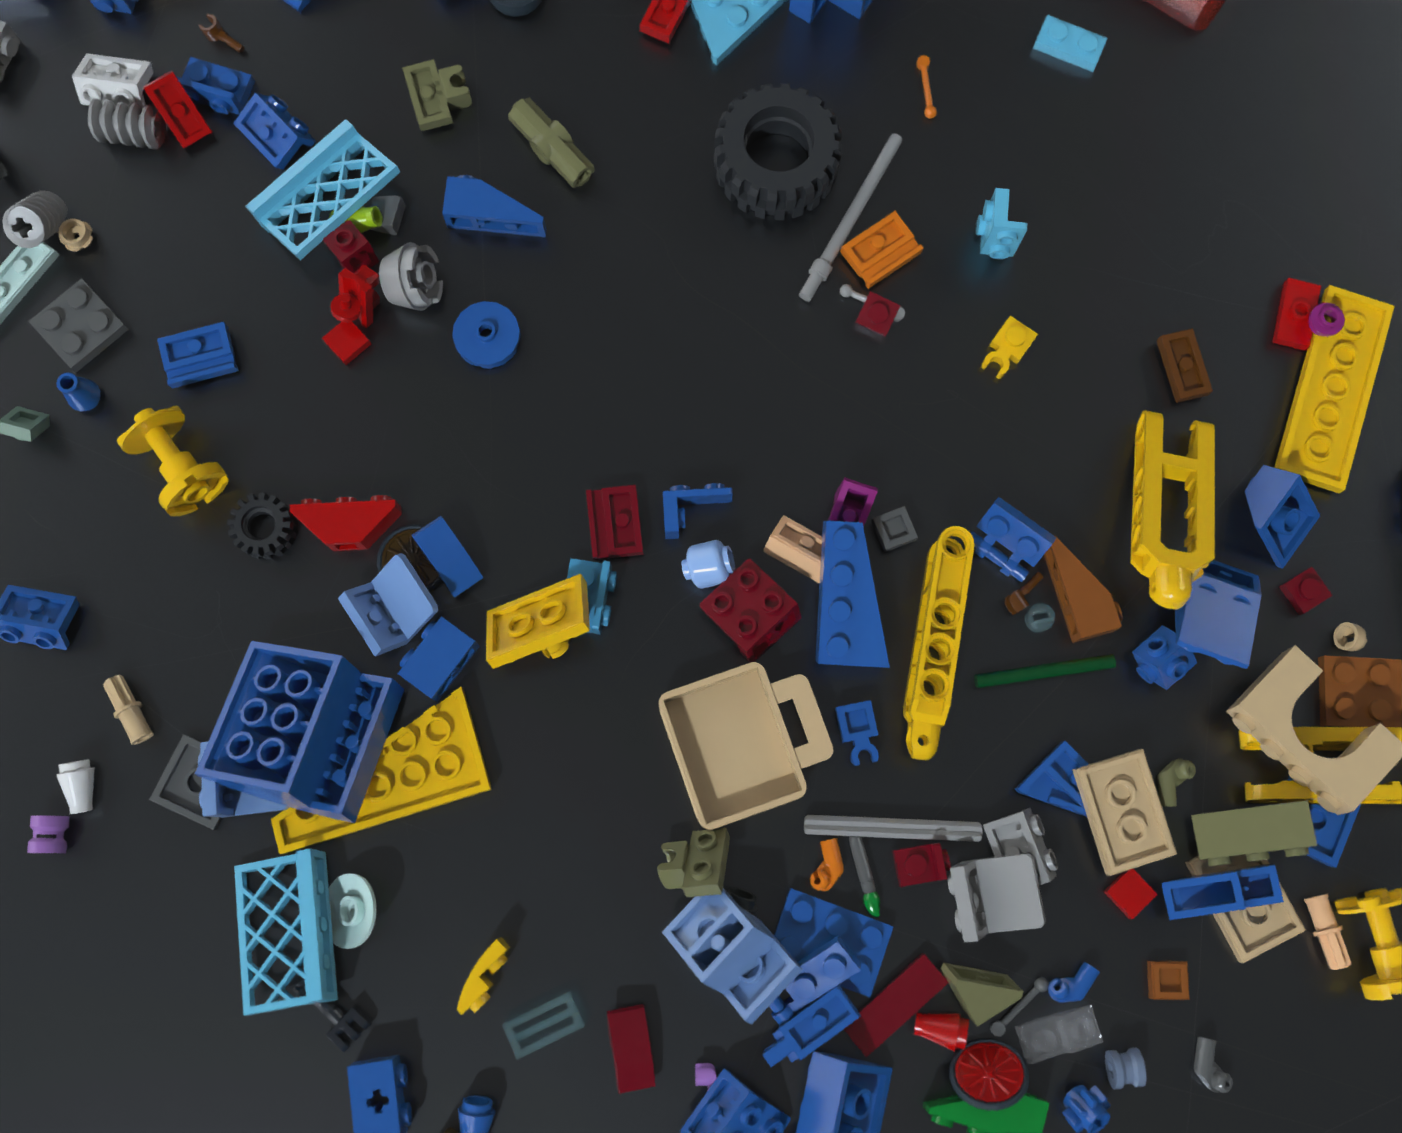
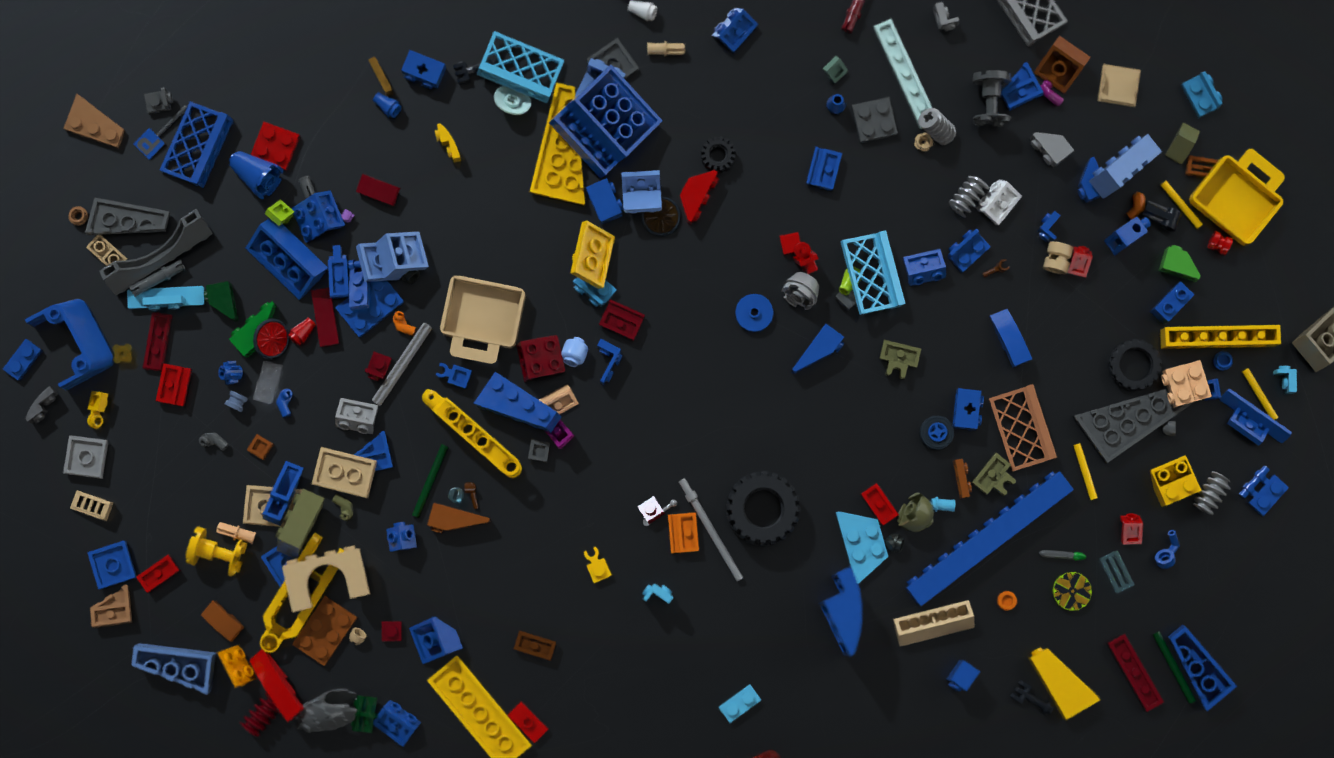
camera: 120 degrees right, 5 degrees up
yellow piece [117,406,229,516] -> none
red plate [143,70,212,148] -> none
dark red bracket [323,220,380,273] -> none
blue slope [411,516,483,597] -> none
clear light blue tile [502,991,585,1059] -> none
olive piece [508,98,595,188] -> none
olive plate [657,828,730,897] -> none
dark grey piece [849,836,880,918] -> none
orange hinge [916,55,937,119] -> none
olive slope [941,963,1023,1027] -> none
light grey bracket [948,853,1046,942] -> none
blue plate [971,497,1056,582] -> none
dark grey hinge [990,977,1049,1037] -> none
red tile [1103,869,1158,919] -> none
yellow piece [1130,410,1215,609] -> none
blue slope [1175,560,1262,669] -> none
magenta plate [1309,303,1345,337] -> none

